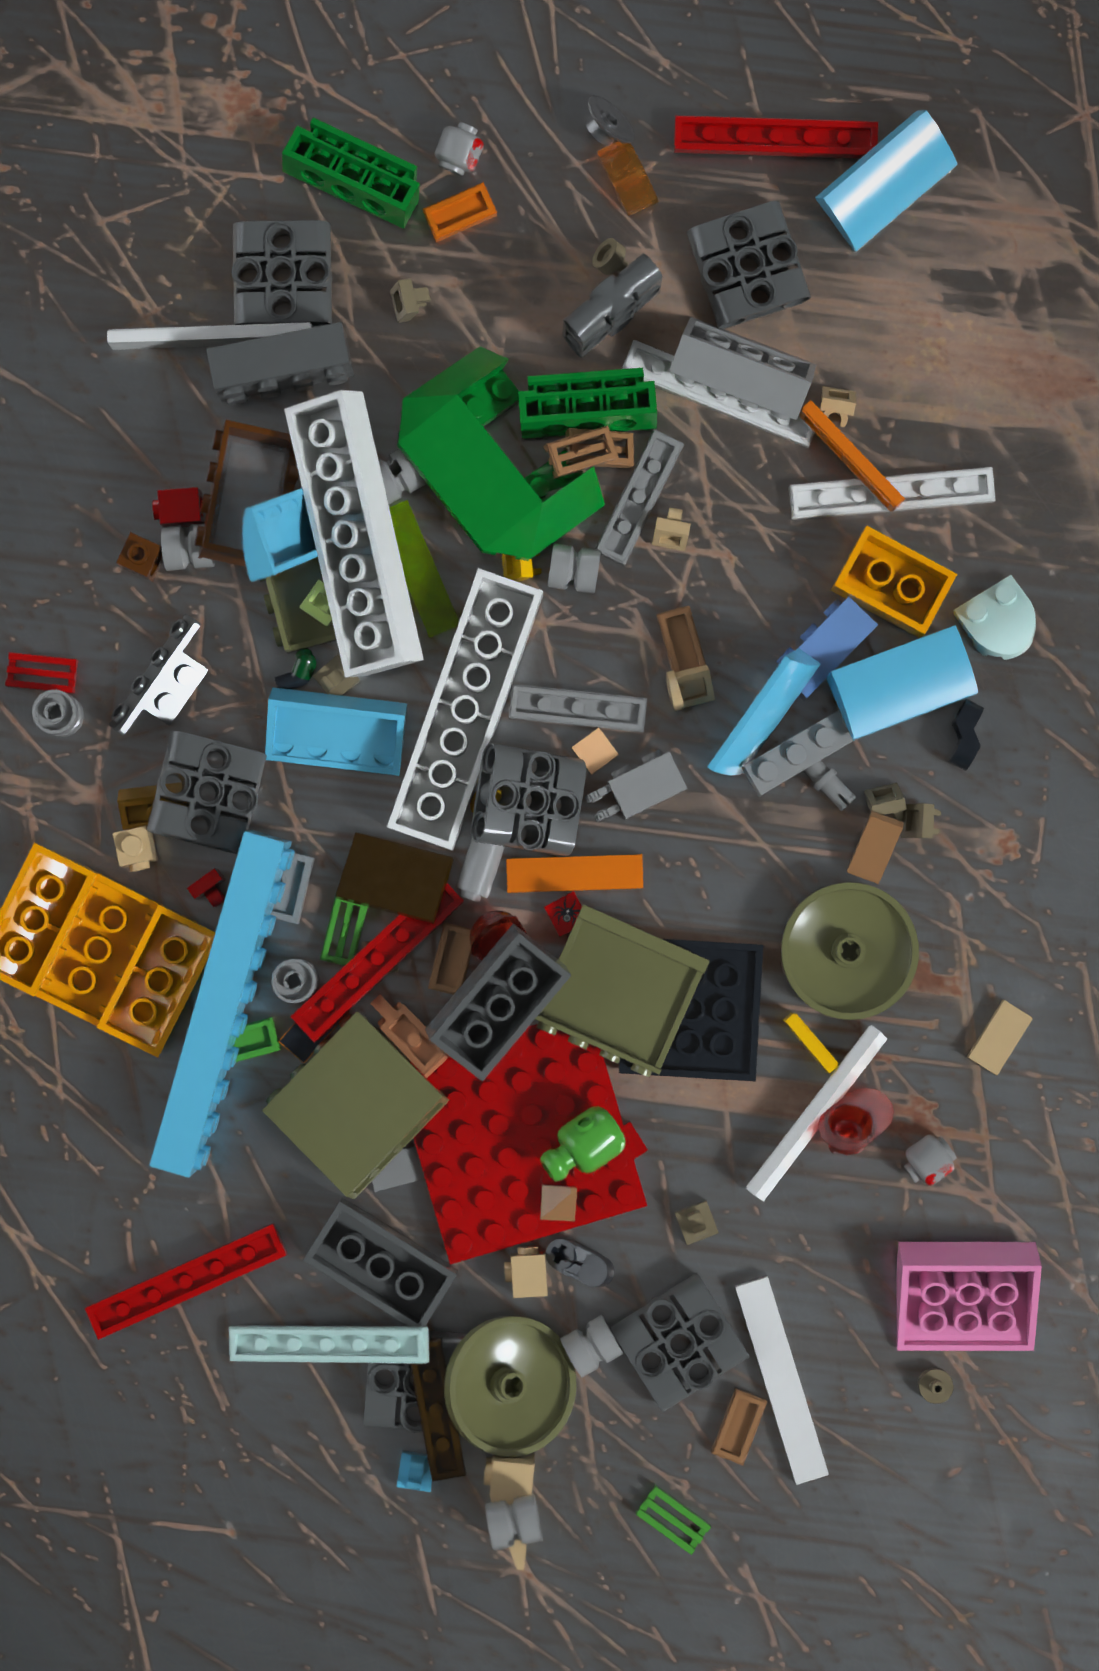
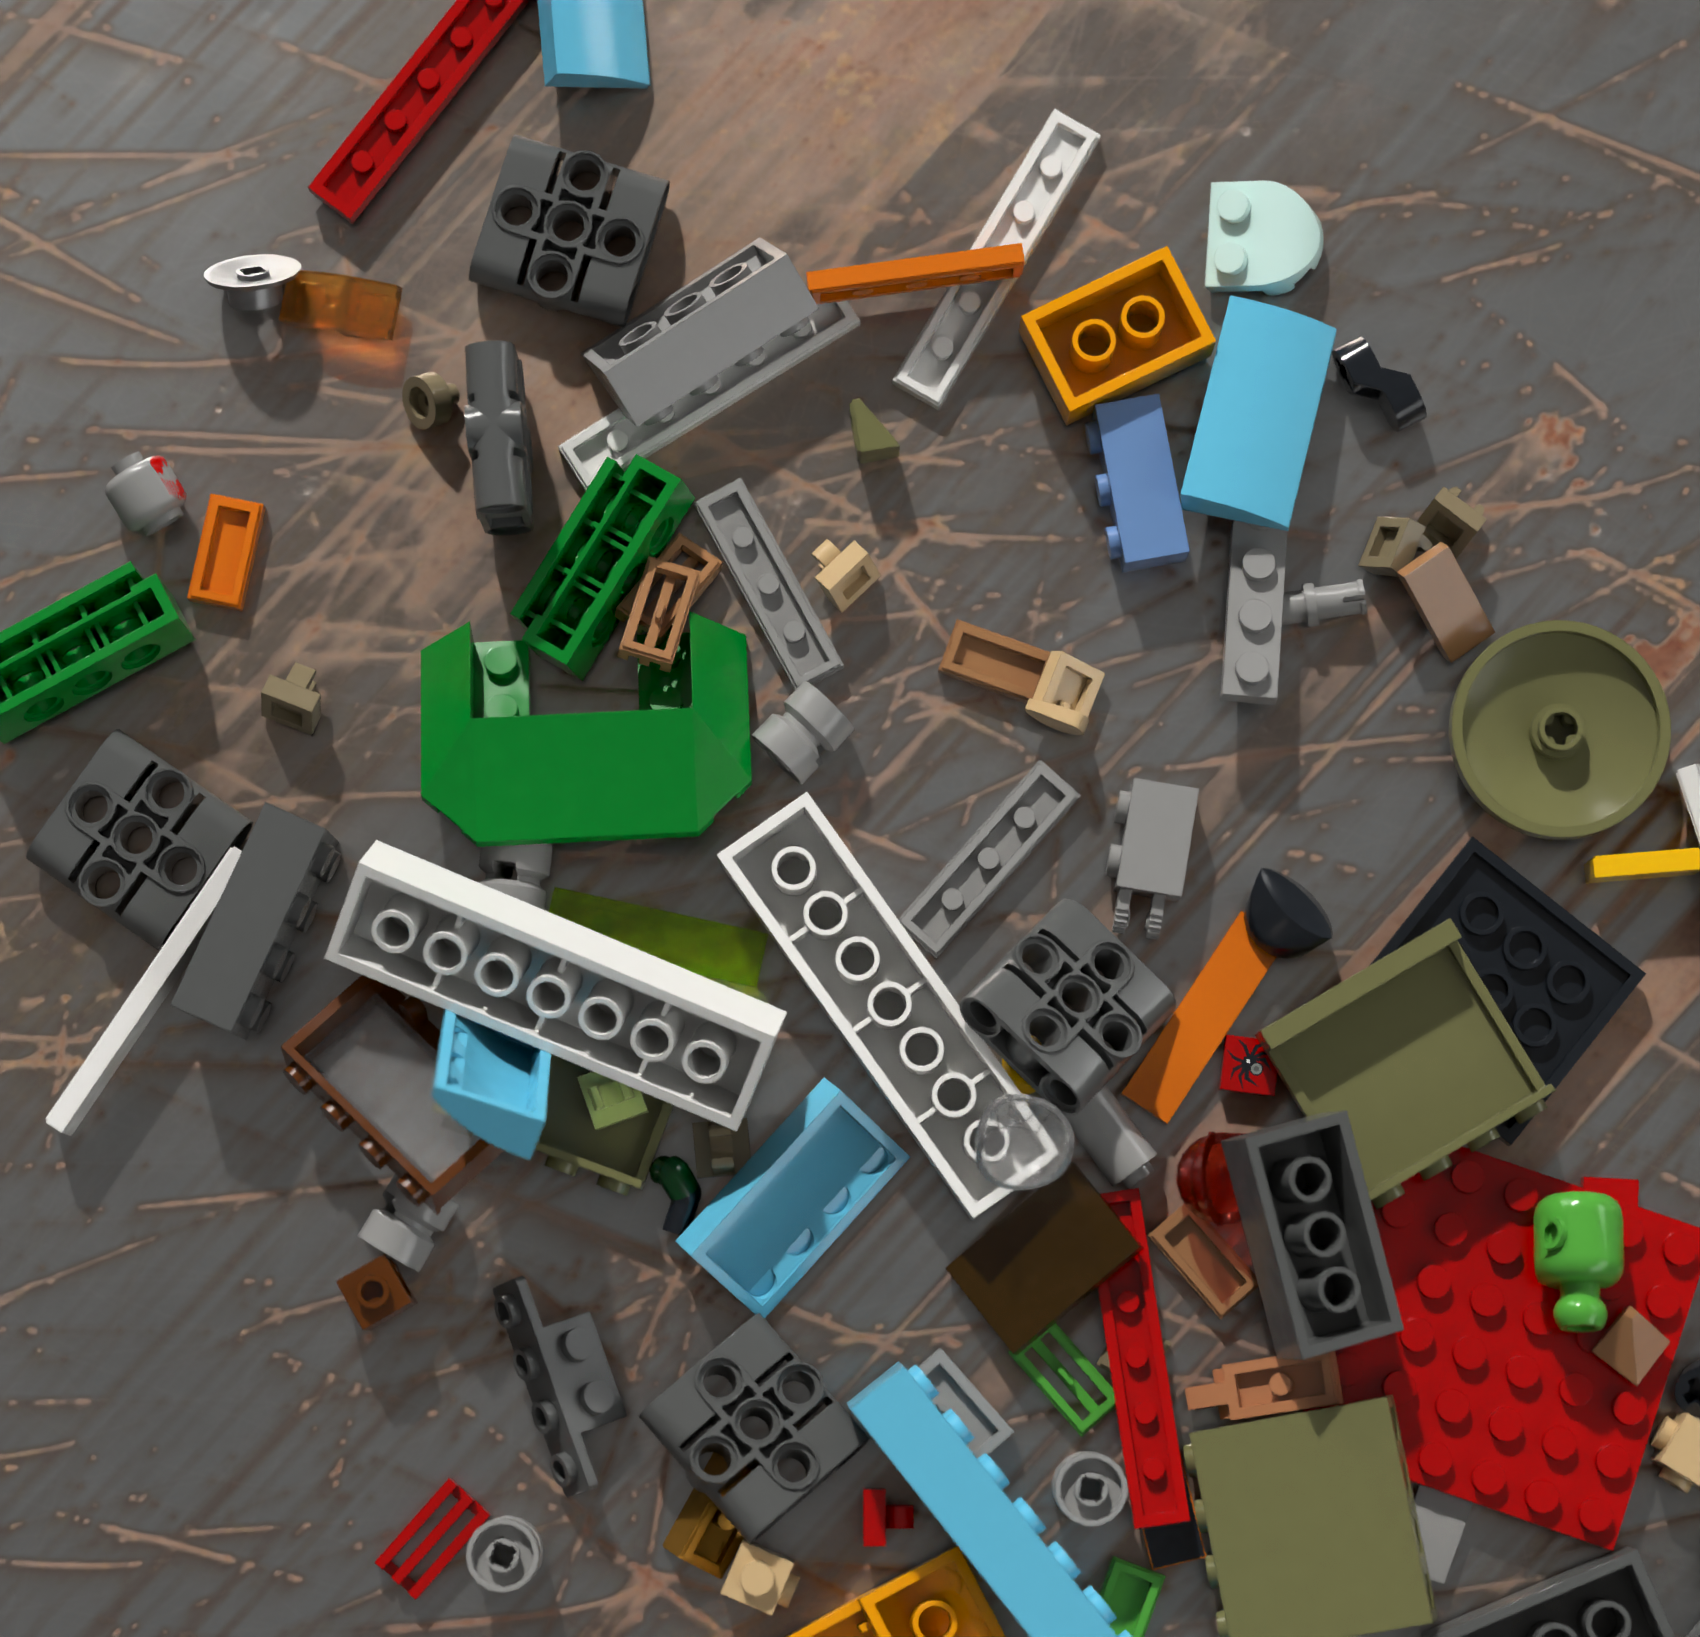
camera: 55 degrees left, 5 degrees down
red brick [152,487,204,527] -> none
yellow tile [502,553,542,582] -> none
light nougat tile [571,728,619,775] -> none
medium azure slope [707,648,821,775] -> none
tan tile [820,386,856,427] -> none
none -> olive slope [849,398,900,463]
none -> clear helmet [976,1094,1075,1190]
none -> black piece [1244,868,1333,959]

